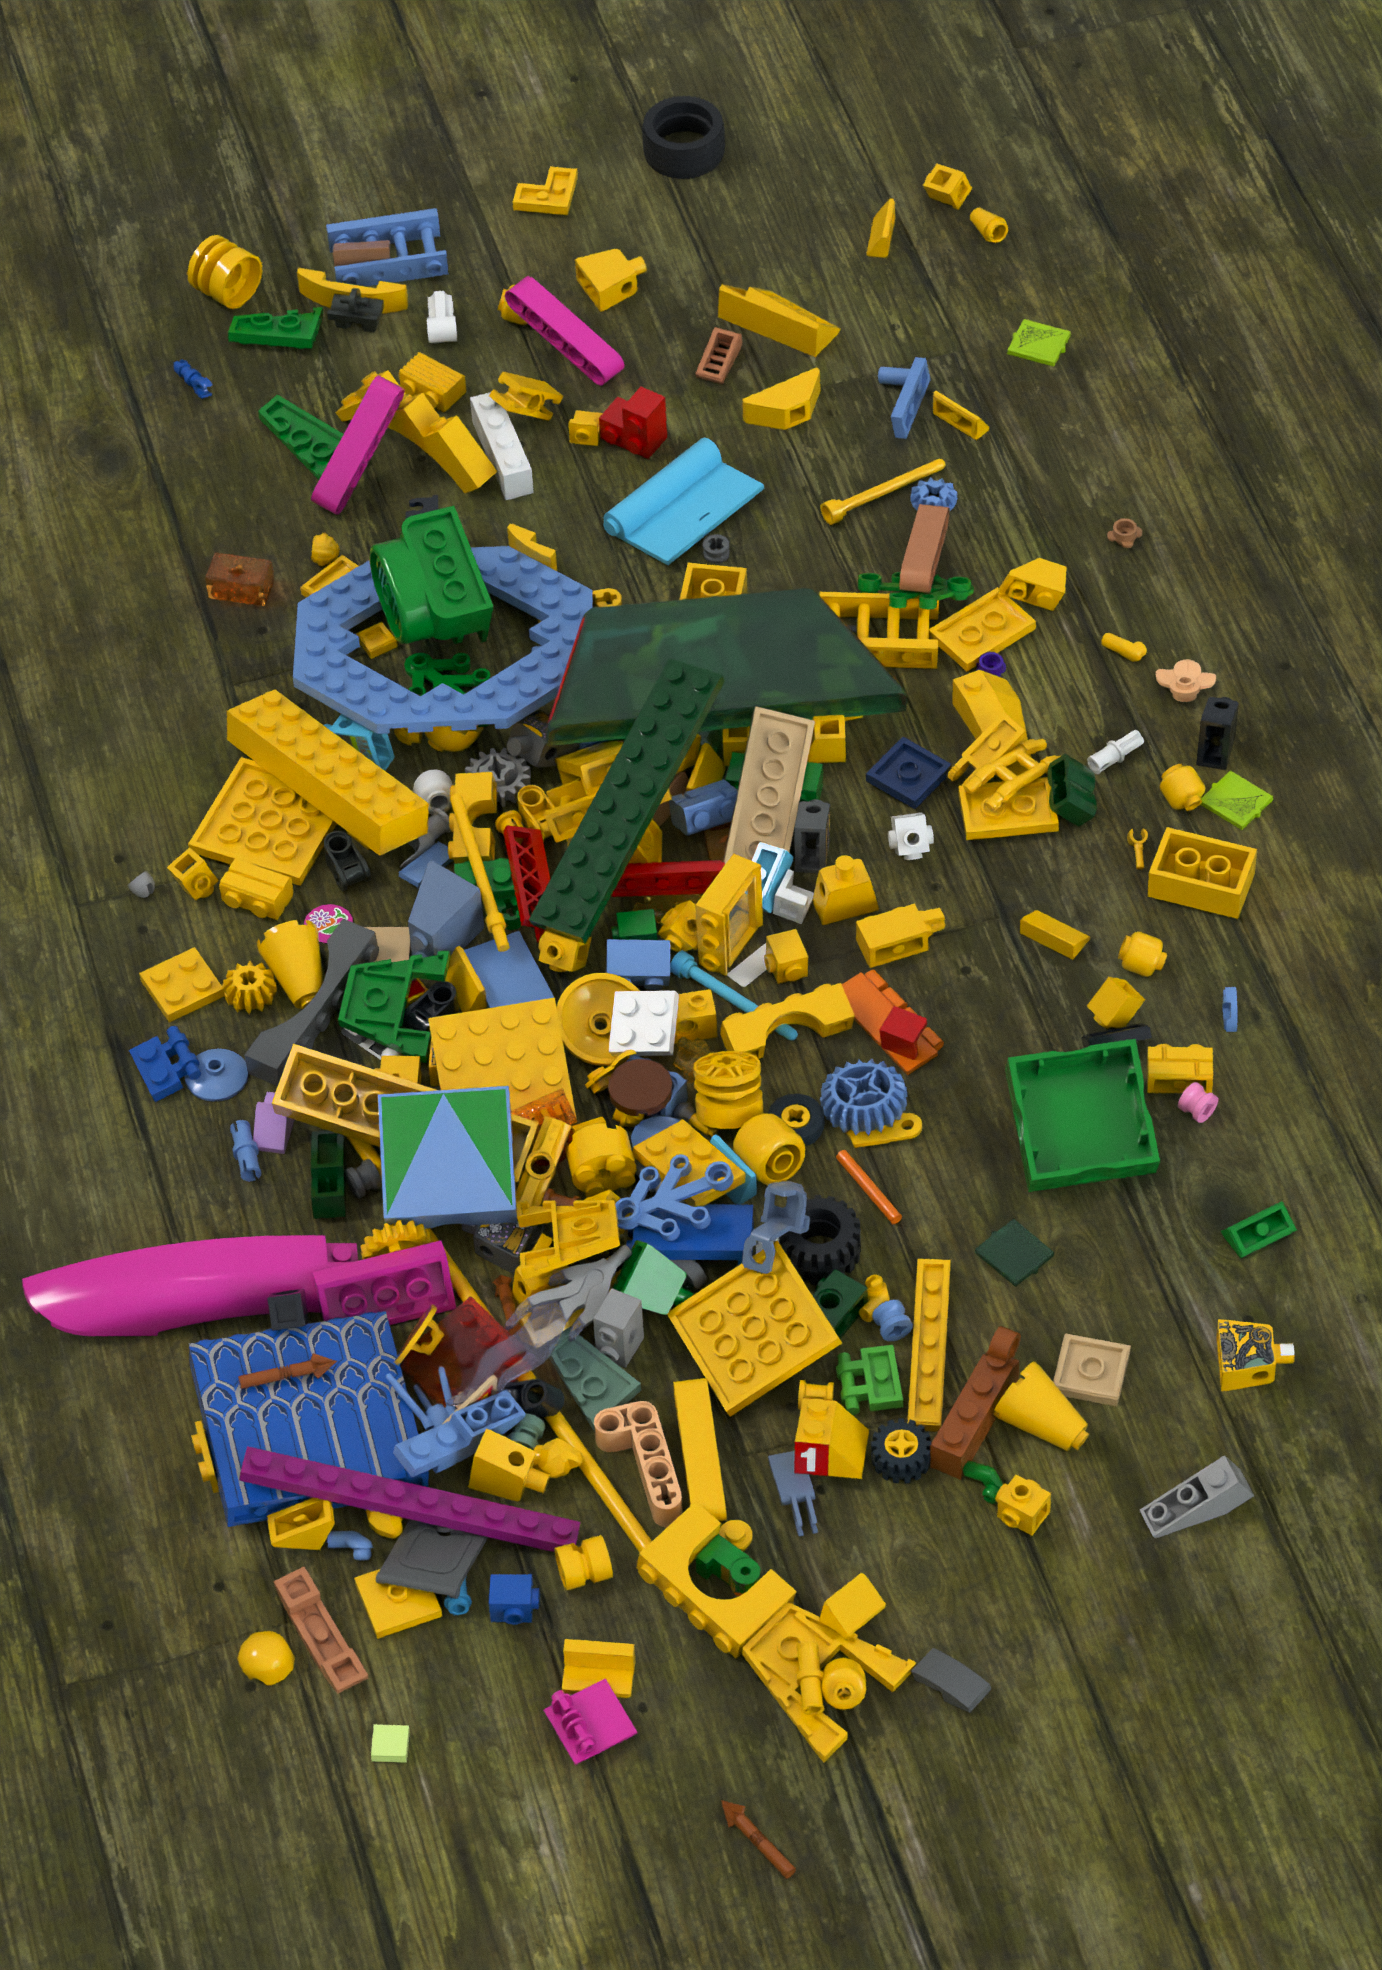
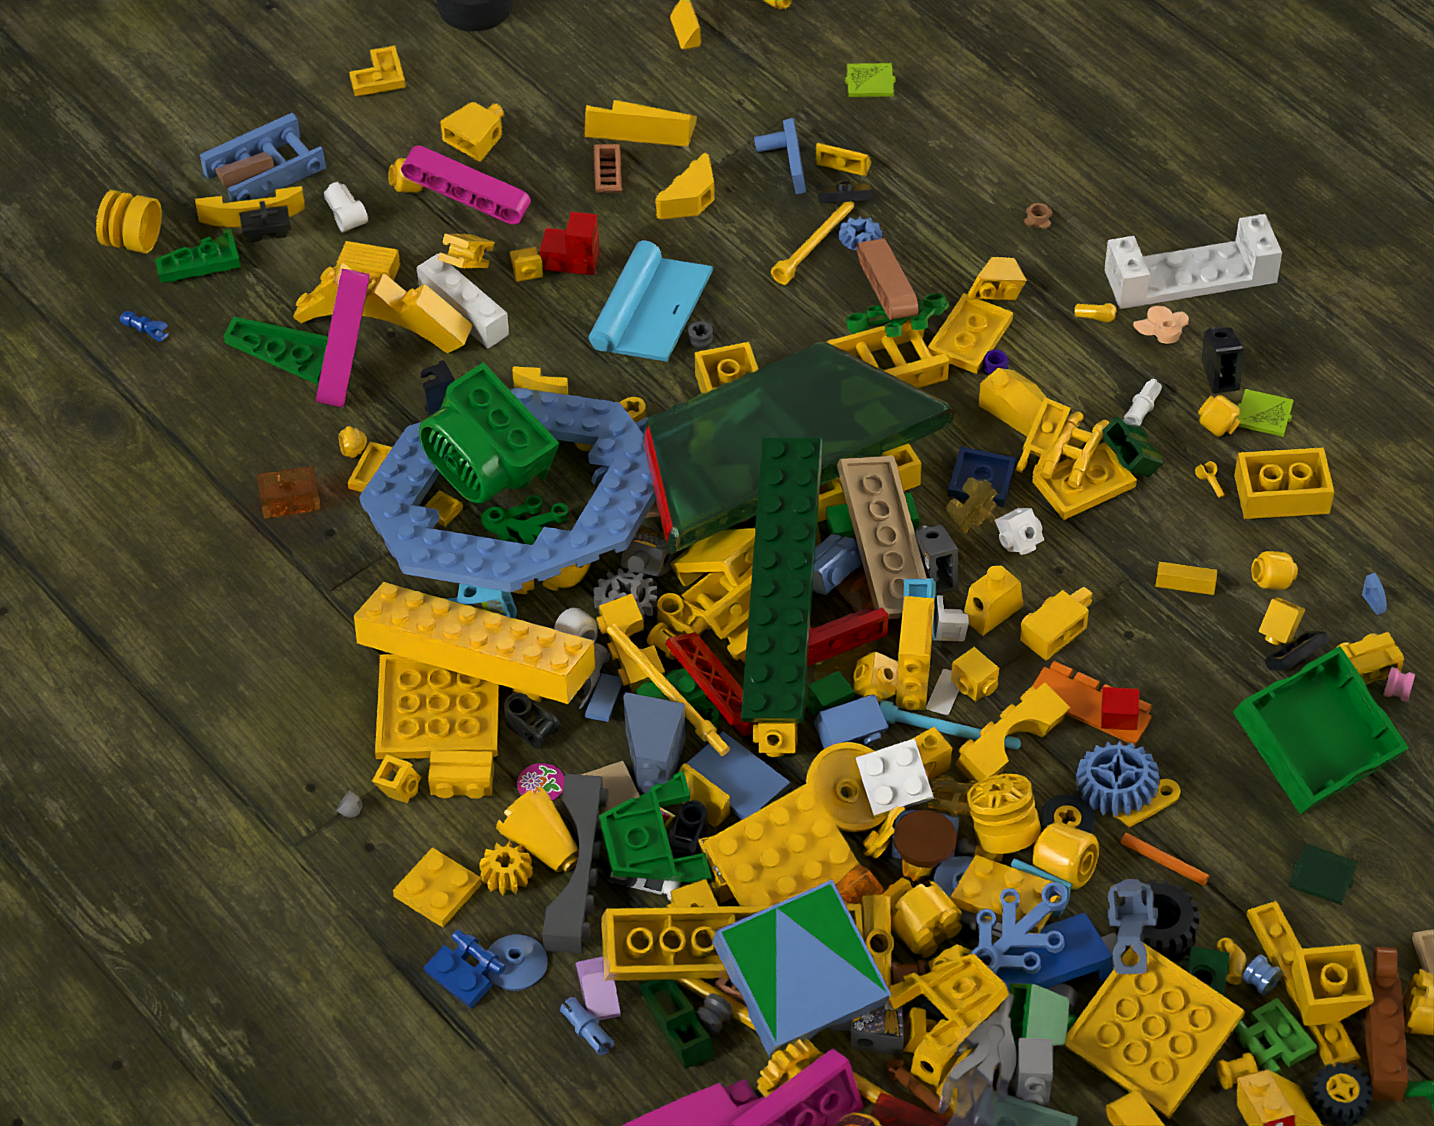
camera: 25 degrees left, 0 degrees up
none -> black plate [817,181,873,203]
none -> clear yellow hips [945,477,997,533]
none -> white plate [1105,214,1282,309]
none -> yellow slope [1291,944,1374,1026]

